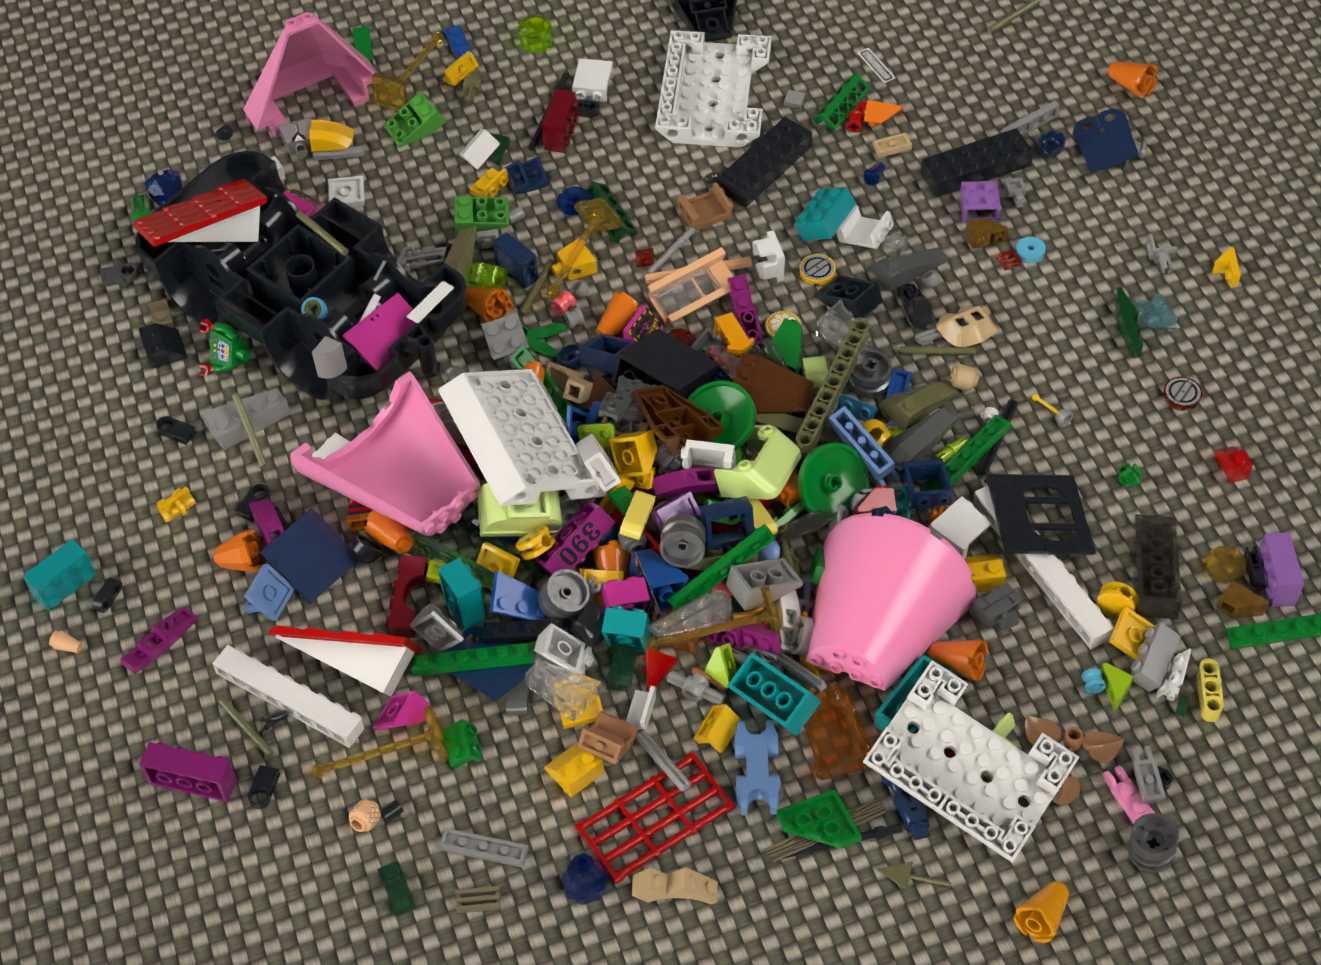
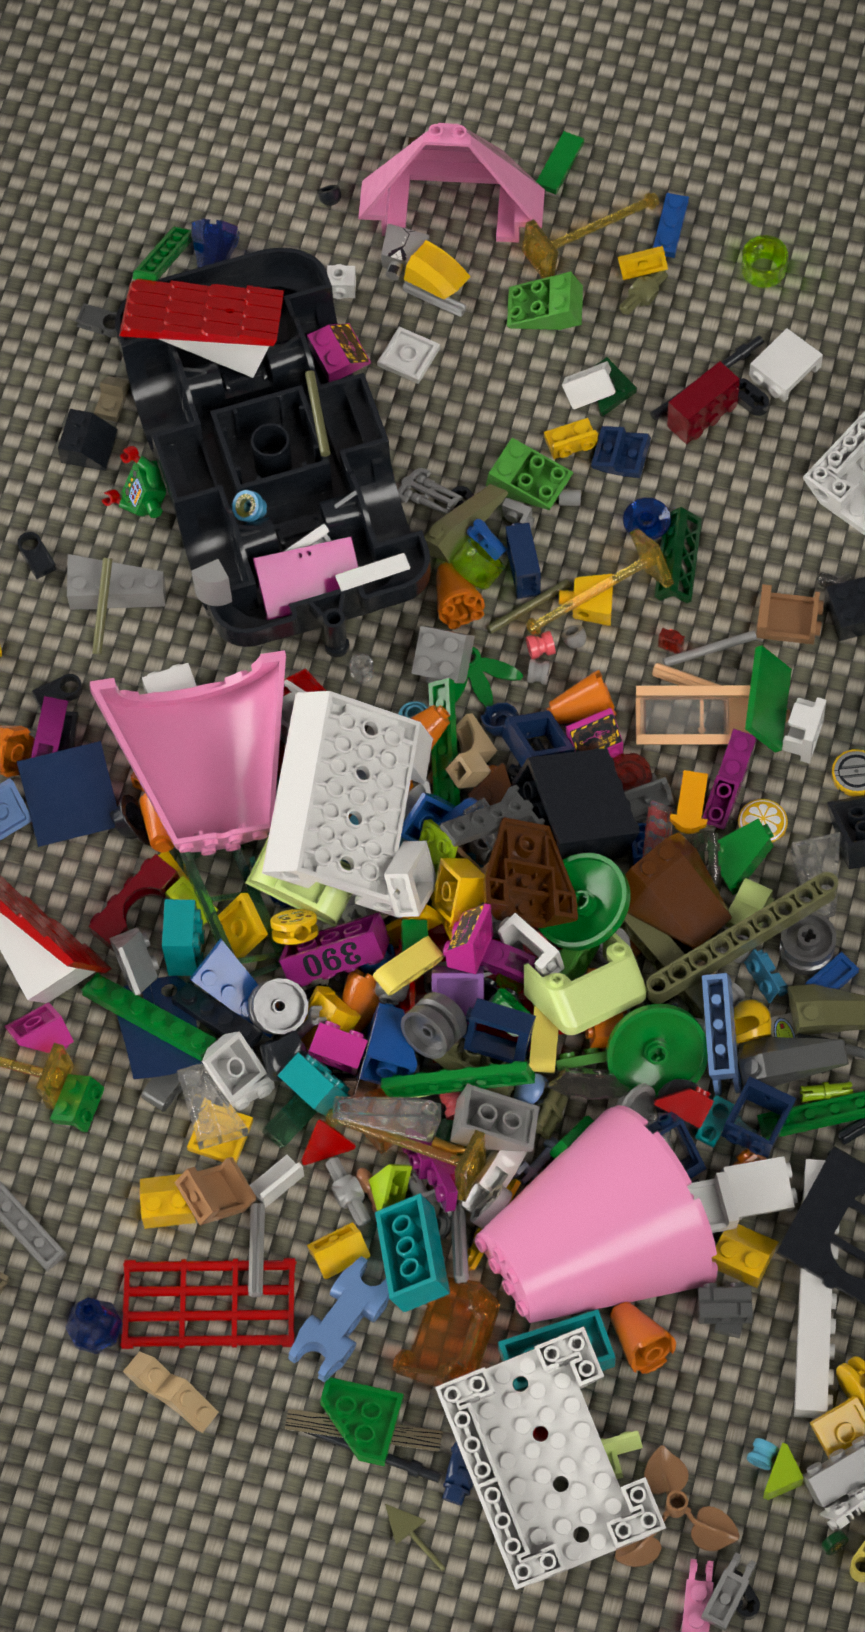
camera: 35 degrees right, 10 degrees up
none -> dark pink slope [443,904,493,974]
none -> blue bar [467,519,508,561]
none -> green tile [745,645,792,753]

